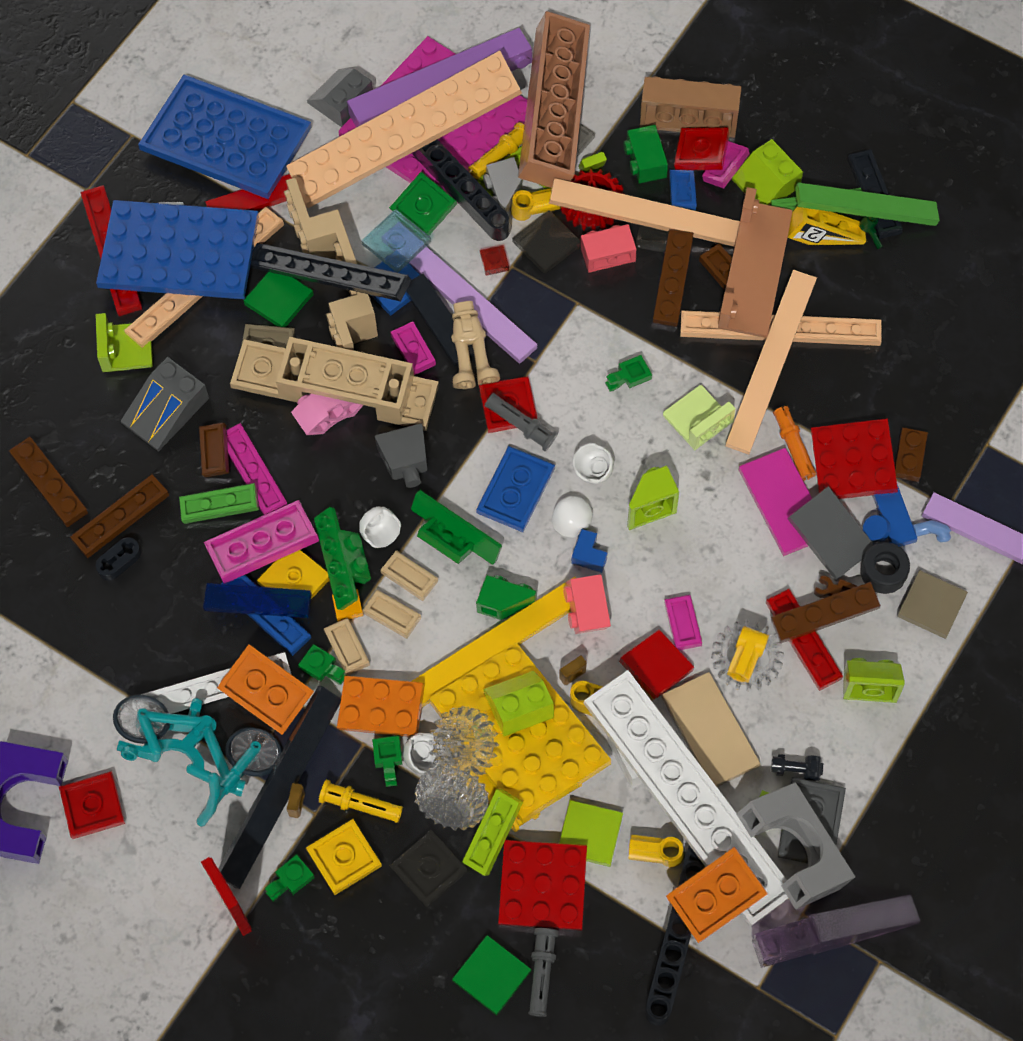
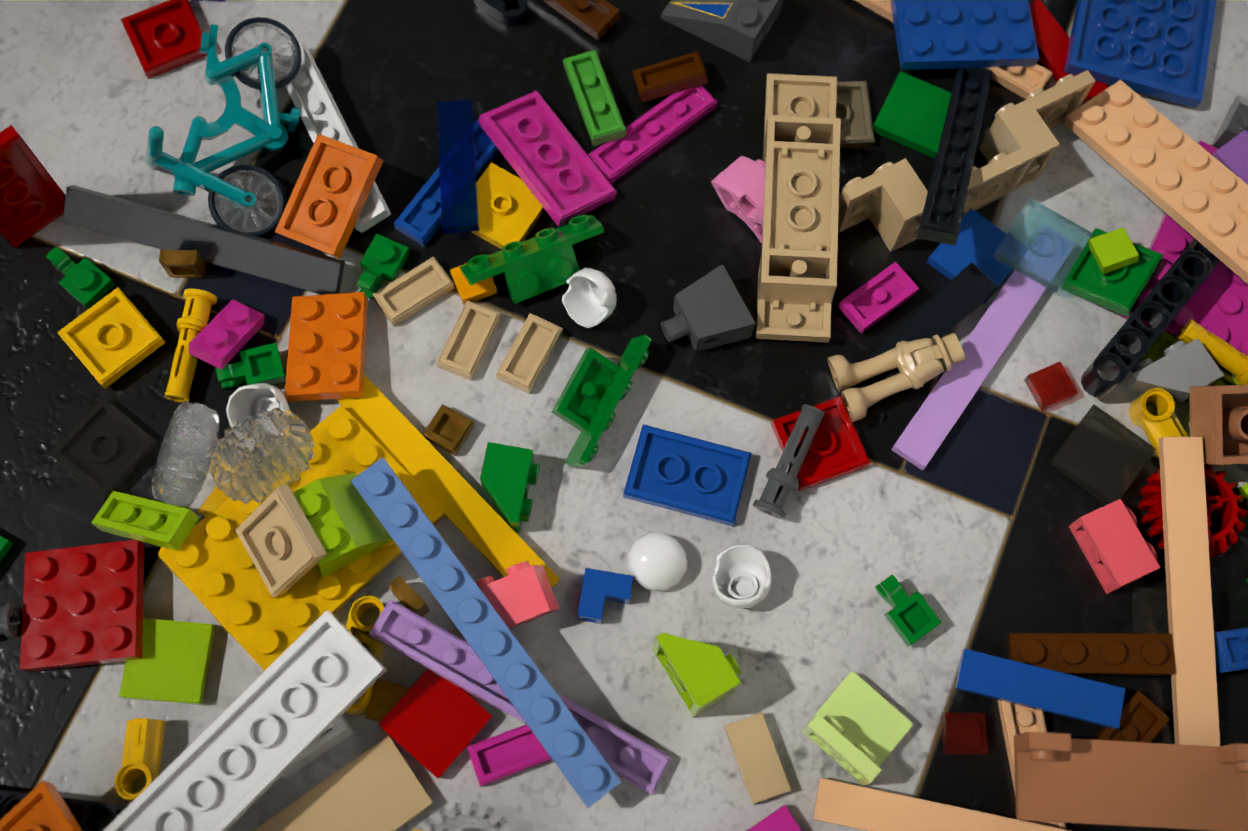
camera: 75 degrees right, 5 degrees up
none -> dark pink plate [189,299,264,370]
none -> tan tile [236,485,327,598]
none -> medium blue plate [351,457,622,808]
none -> lavender tile [369,599,671,794]
none -> pearl gold tile [422,404,475,456]
none -> tan tile [724,712,791,804]
none -> clear red plate [941,713,988,755]
none -> blue tile [955,649,1125,729]
none -> lime tile [1088,227,1139,274]

